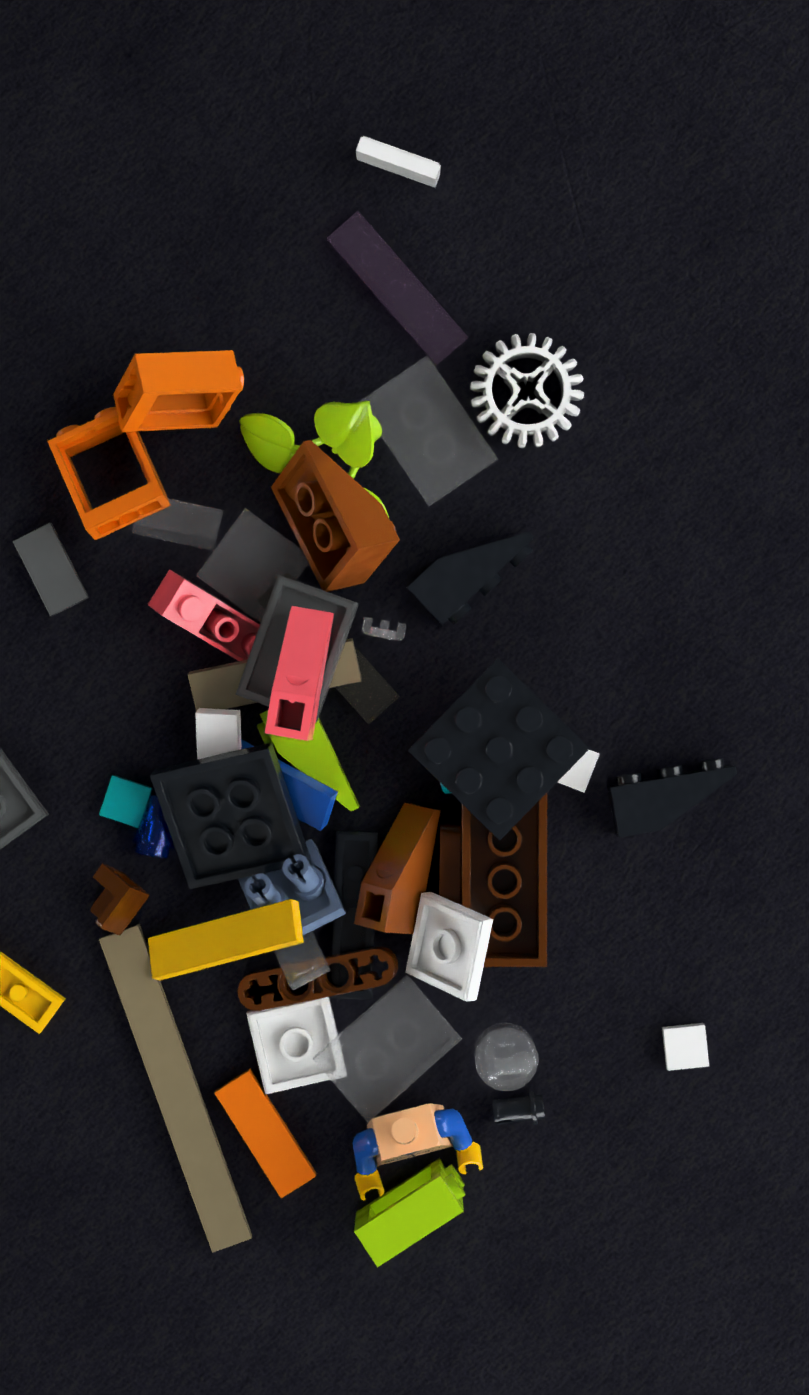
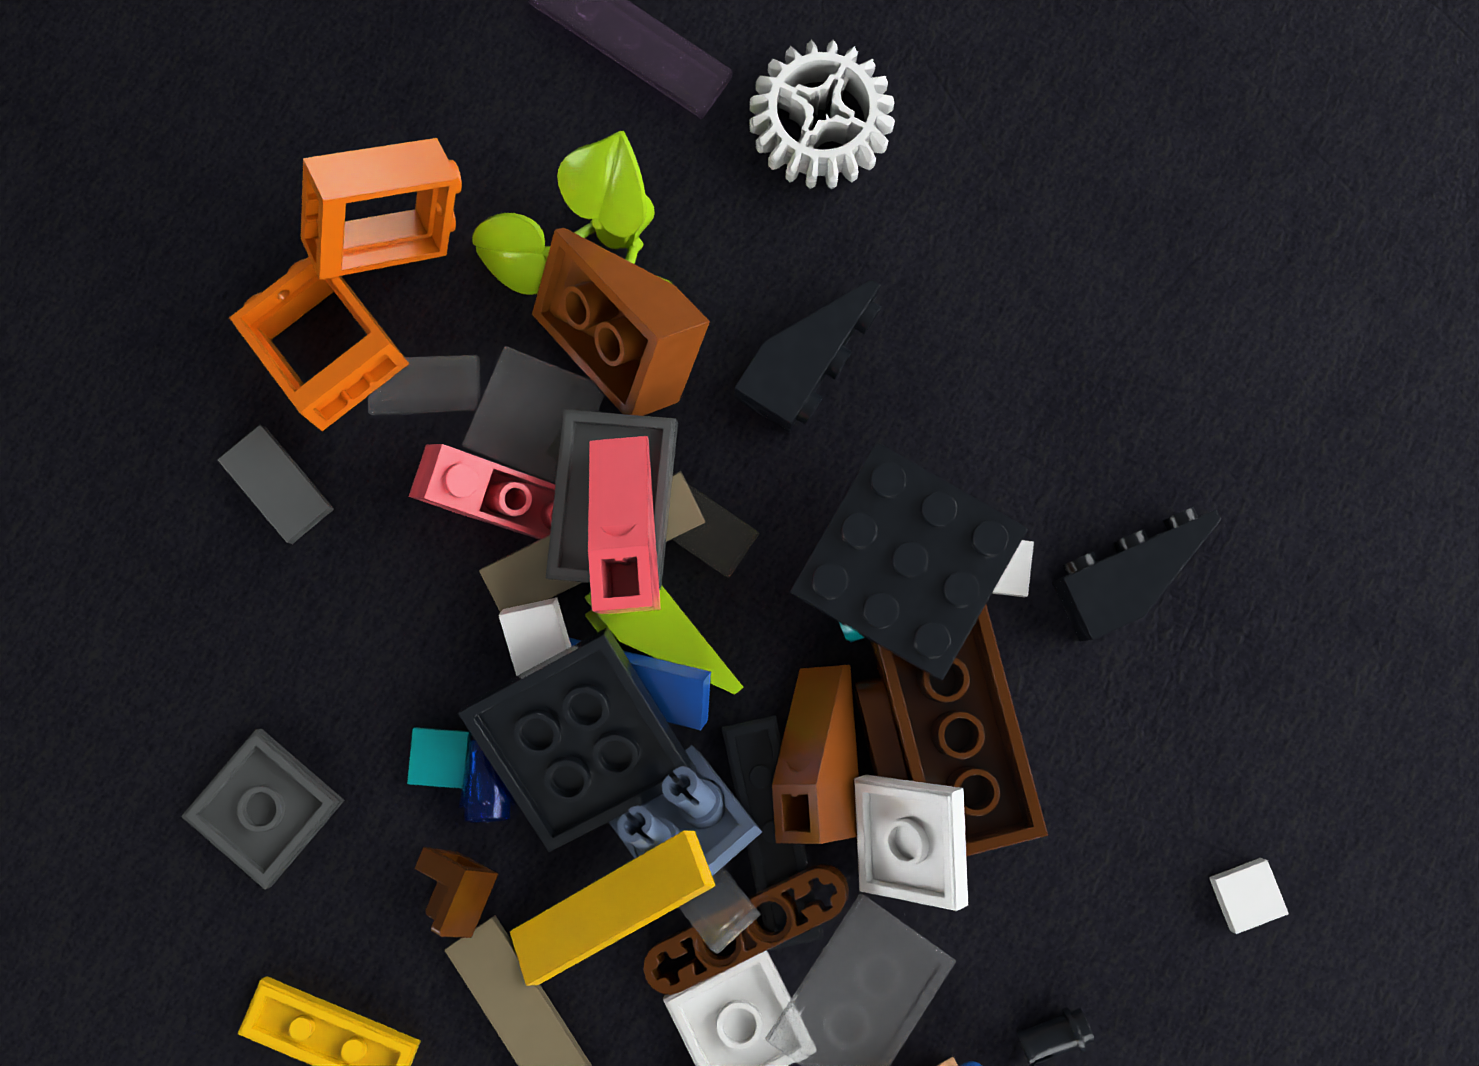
camera: 15 degrees left, 5 degrees down
clear tile [359,355,498,507] -> none
clear tile [362,617,407,642] -> none
clear piece [474,1023,539,1091] -> none

